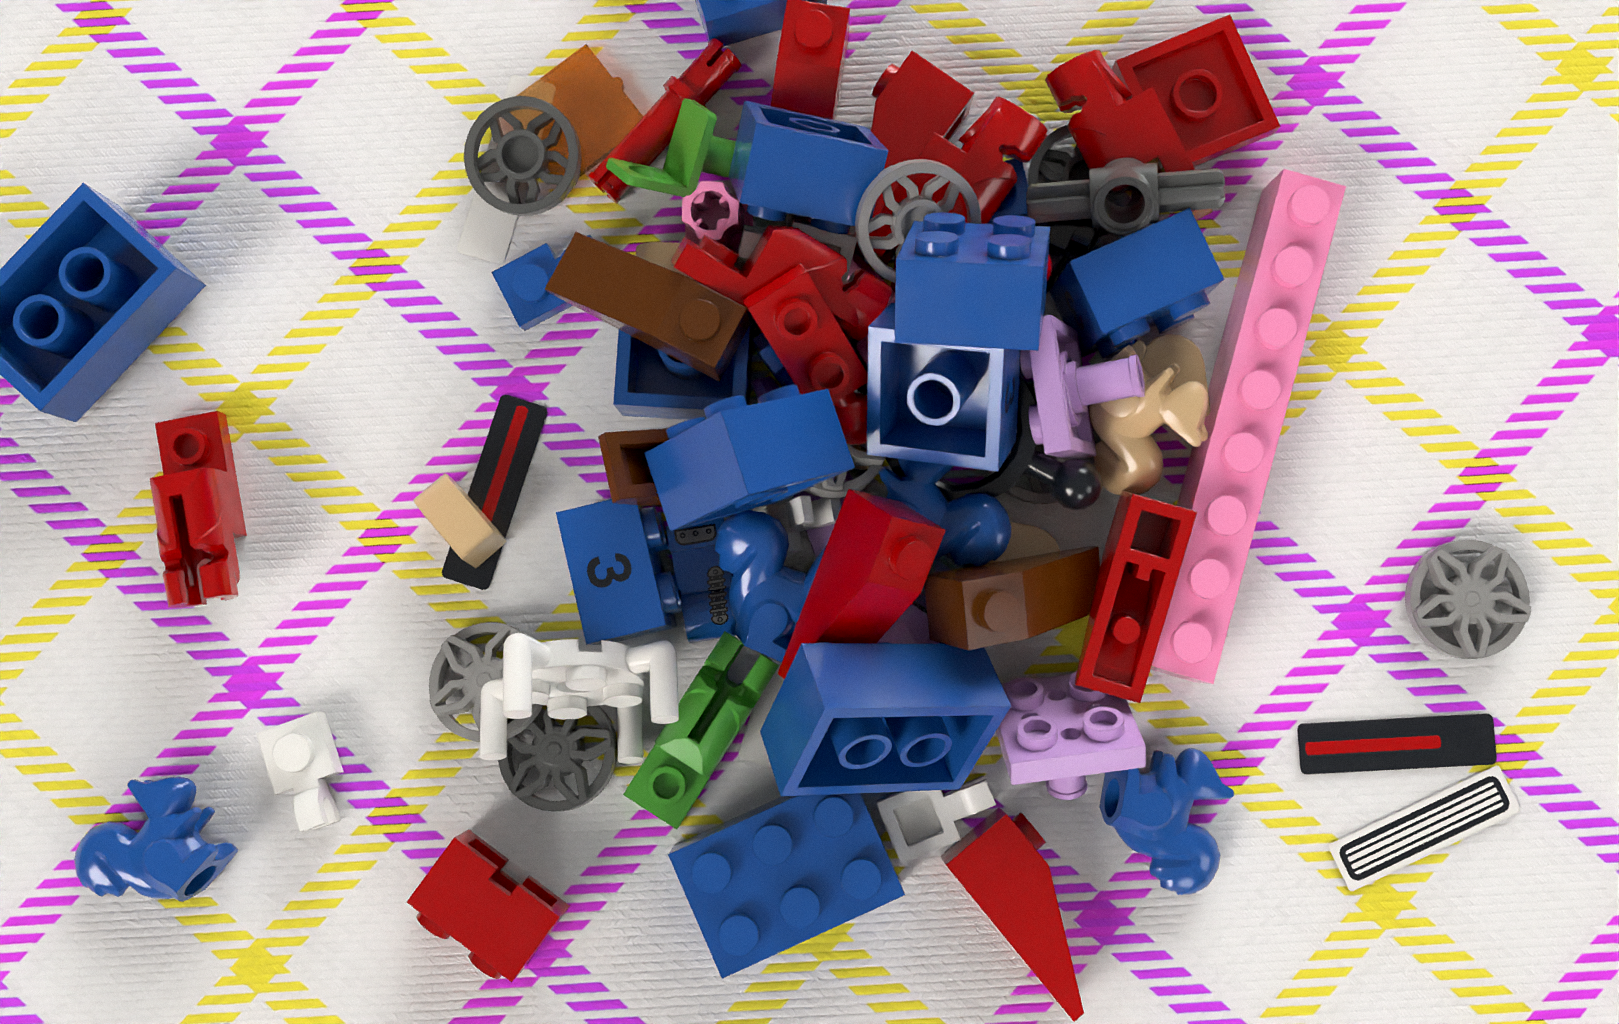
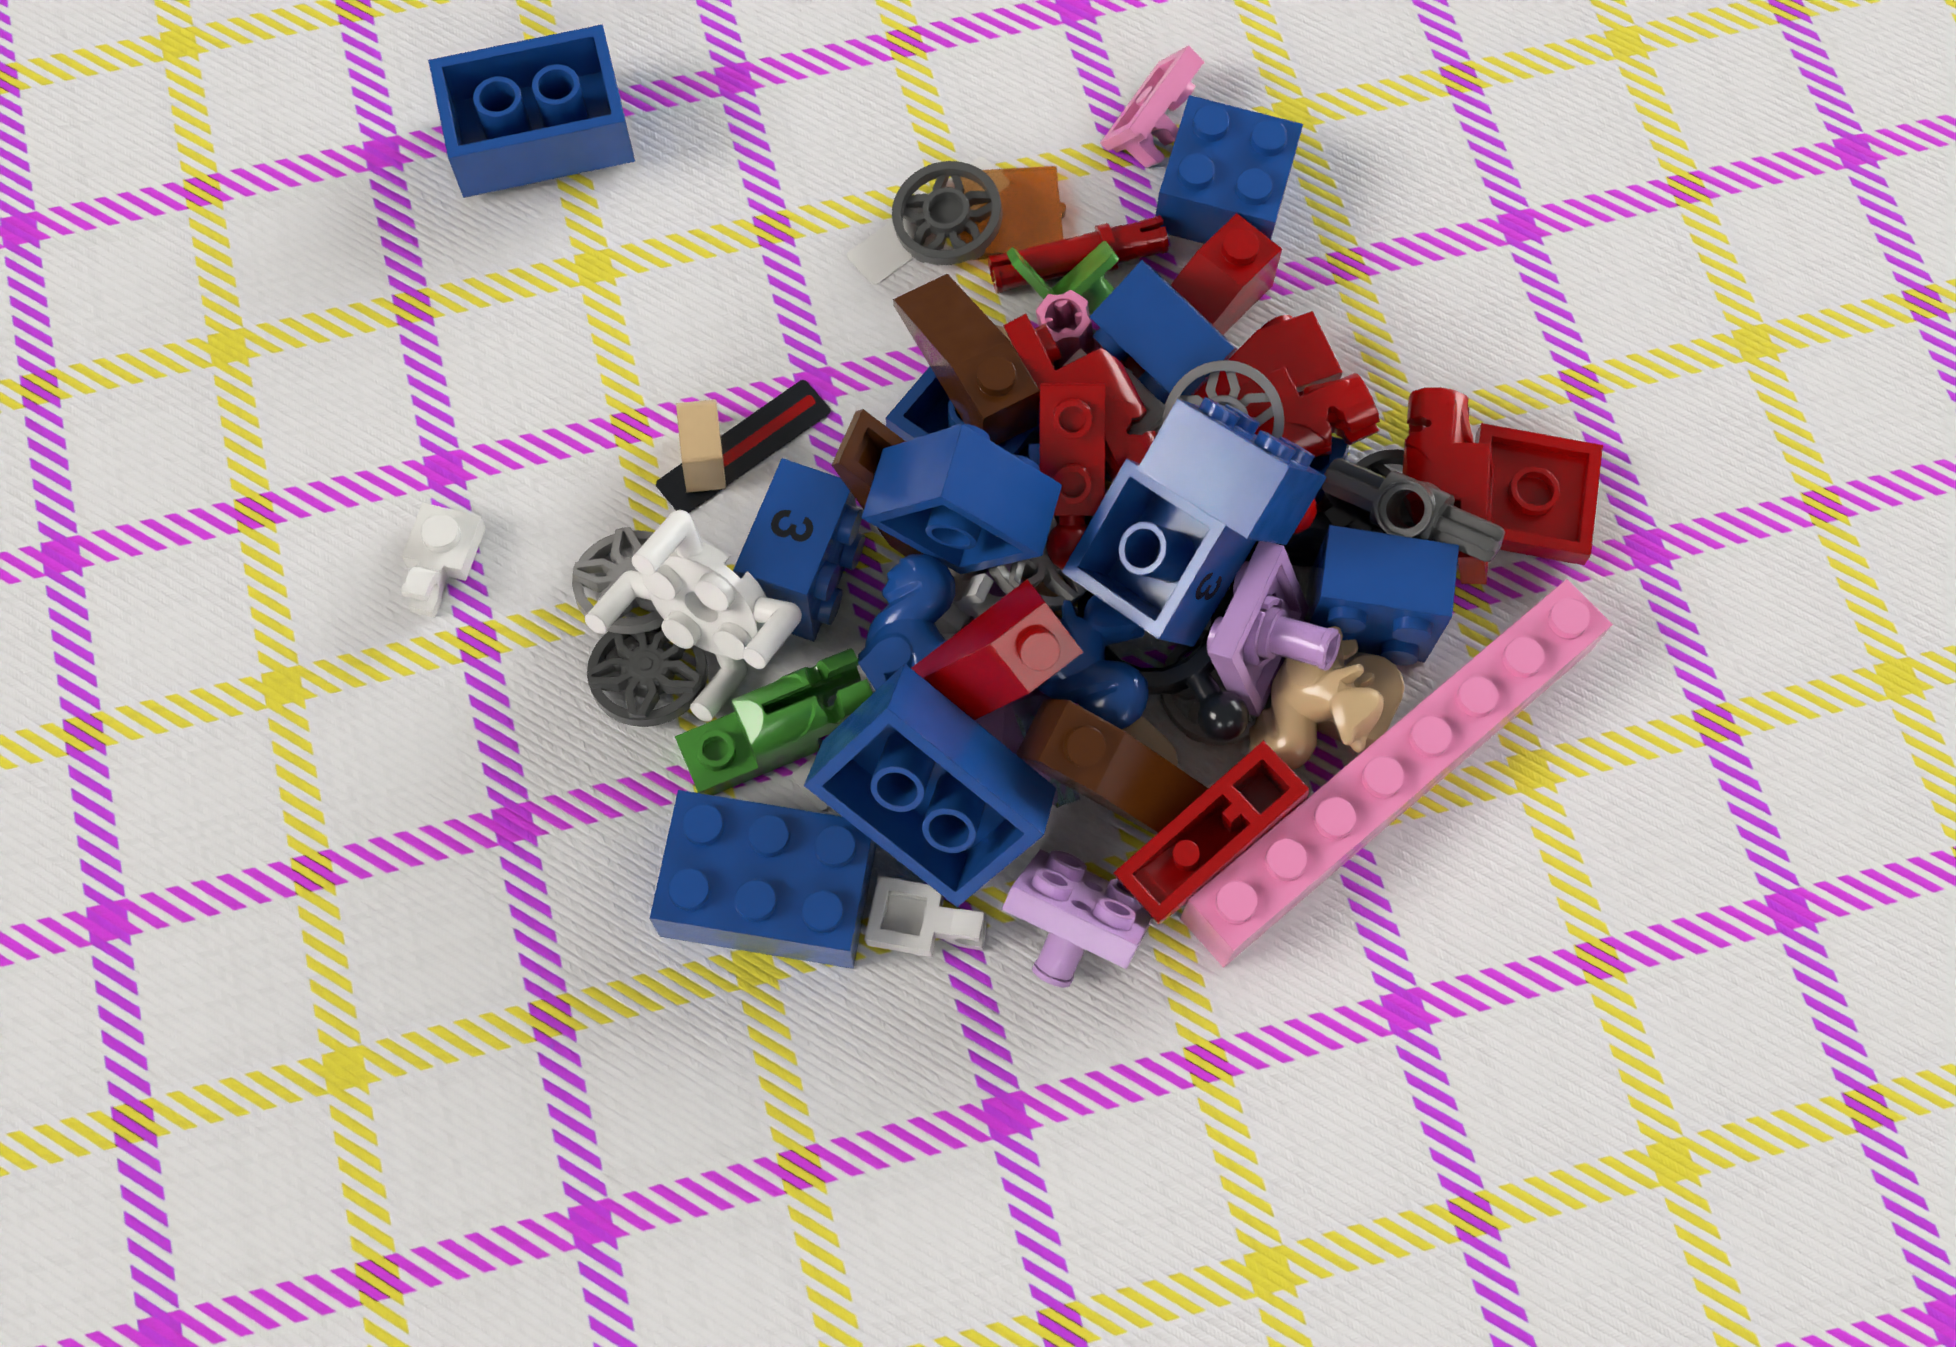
camera: 30 degrees right, 15 degrees down
blue animal [74,777,238,902] -> none
red plate [150,411,247,608] -> none
red brick [407,829,570,982] -> none
blue plate [491,235,592,331] -> none
blue leg [666,517,736,644] -> none
red slope [940,808,1084,1022] -> none
blue animal [1099,748,1234,895] -> none
black sticker [1297,714,1497,774] -> none
sticker [1328,765,1520,891] -> none
light grey wheel [1405,540,1531,659] -> none

